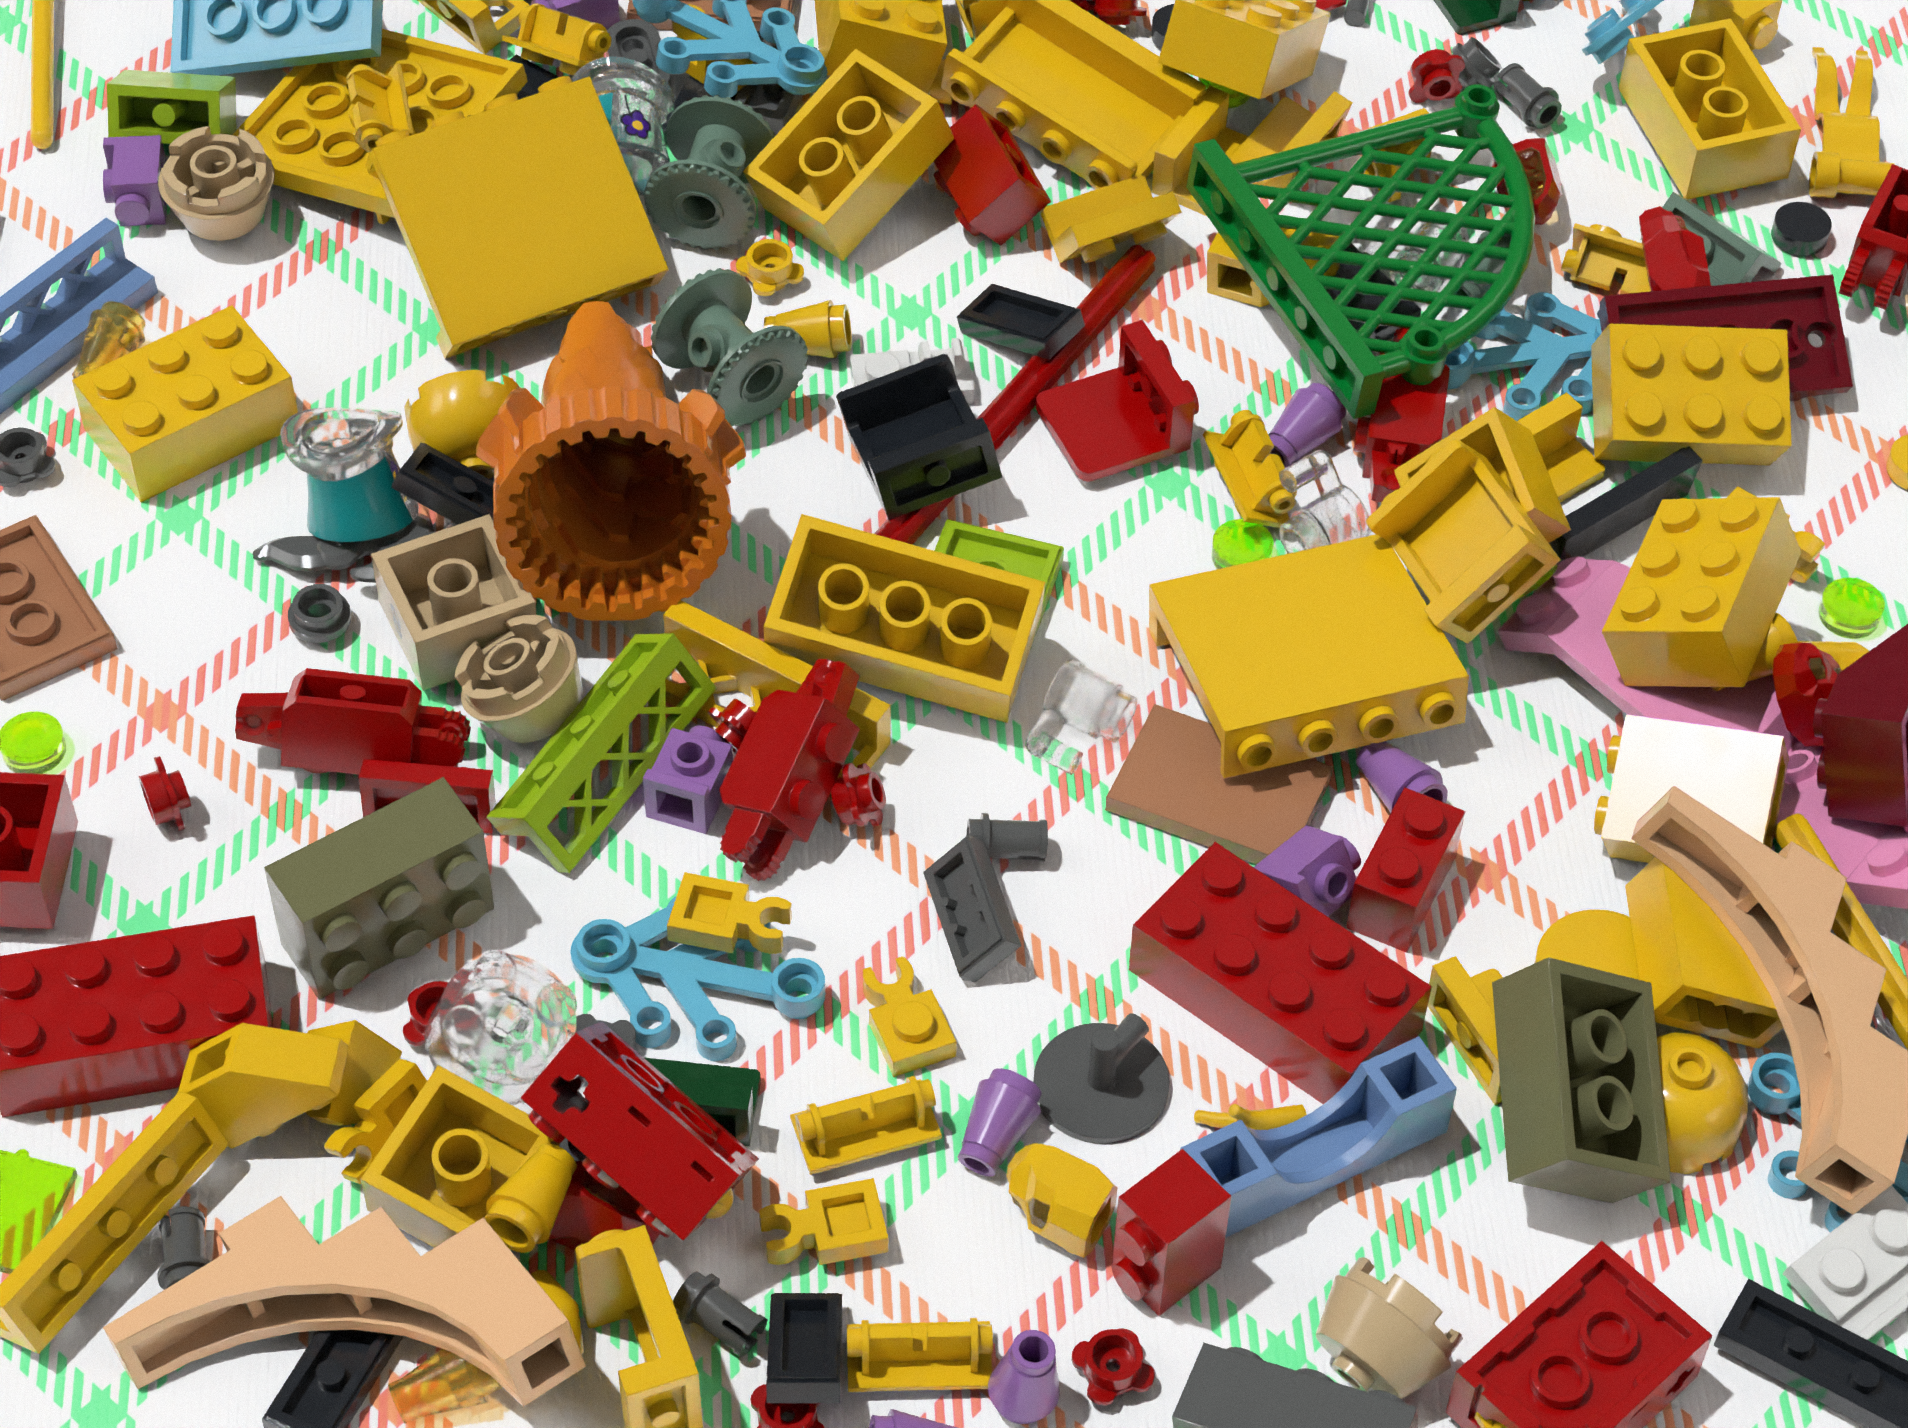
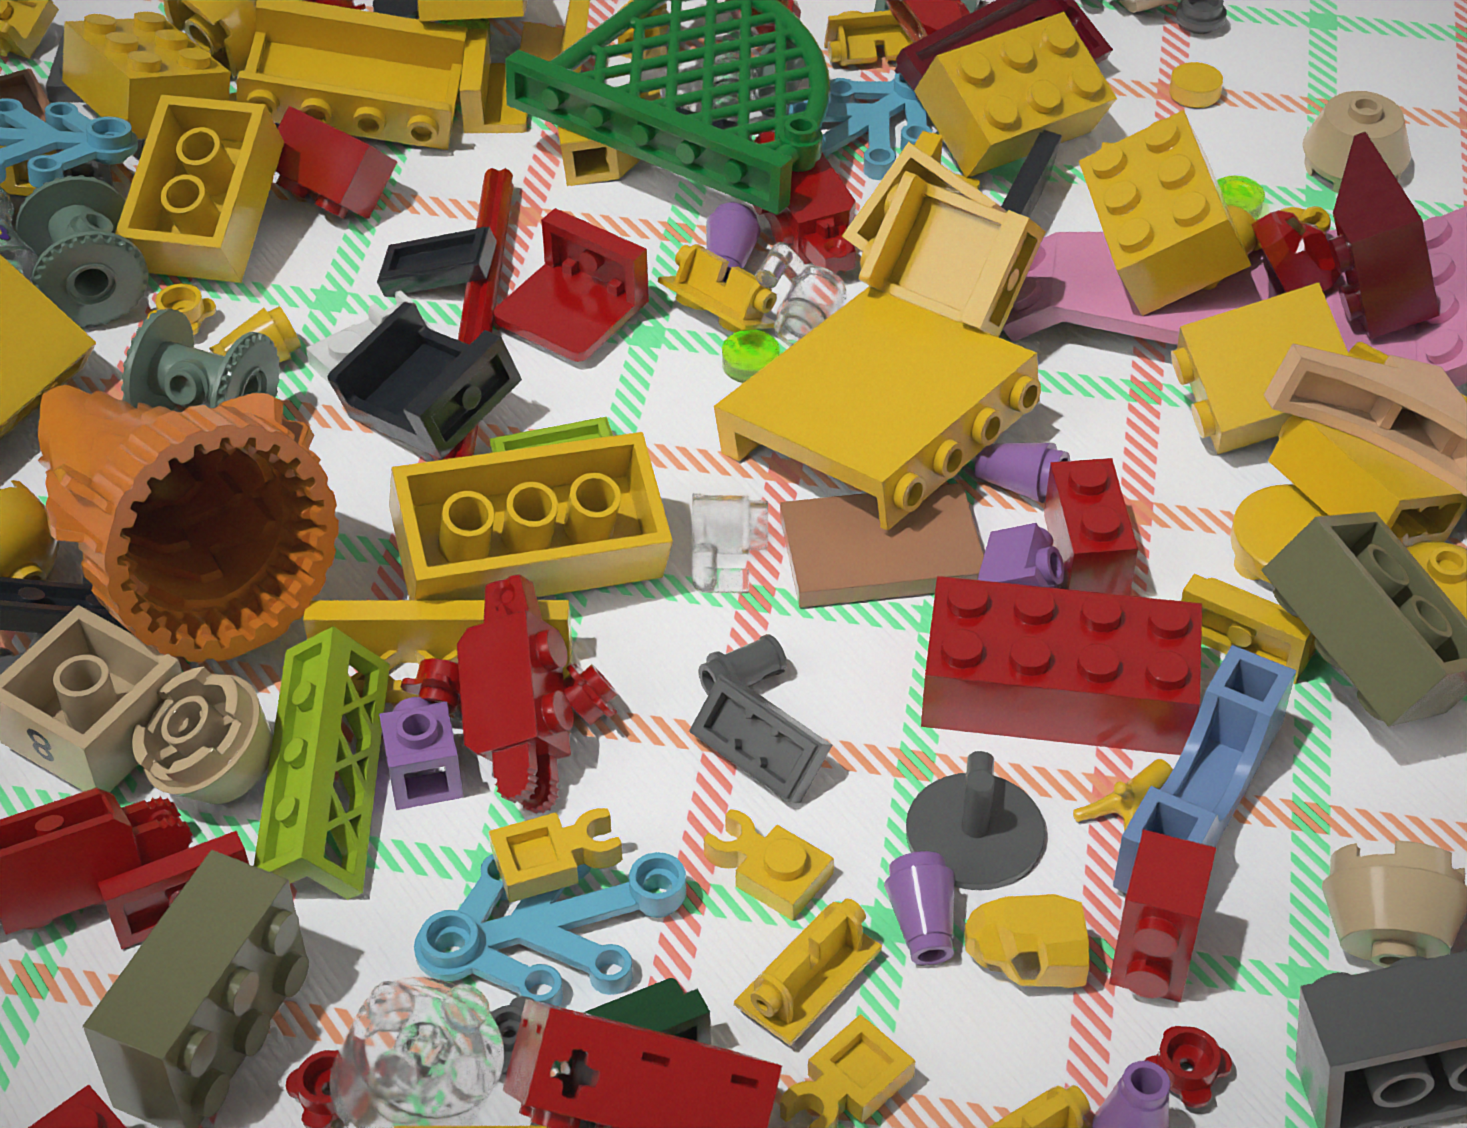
camera: 30 degrees left, 5 degrees down
yellow bracket [1041,175,1182,263] -> none

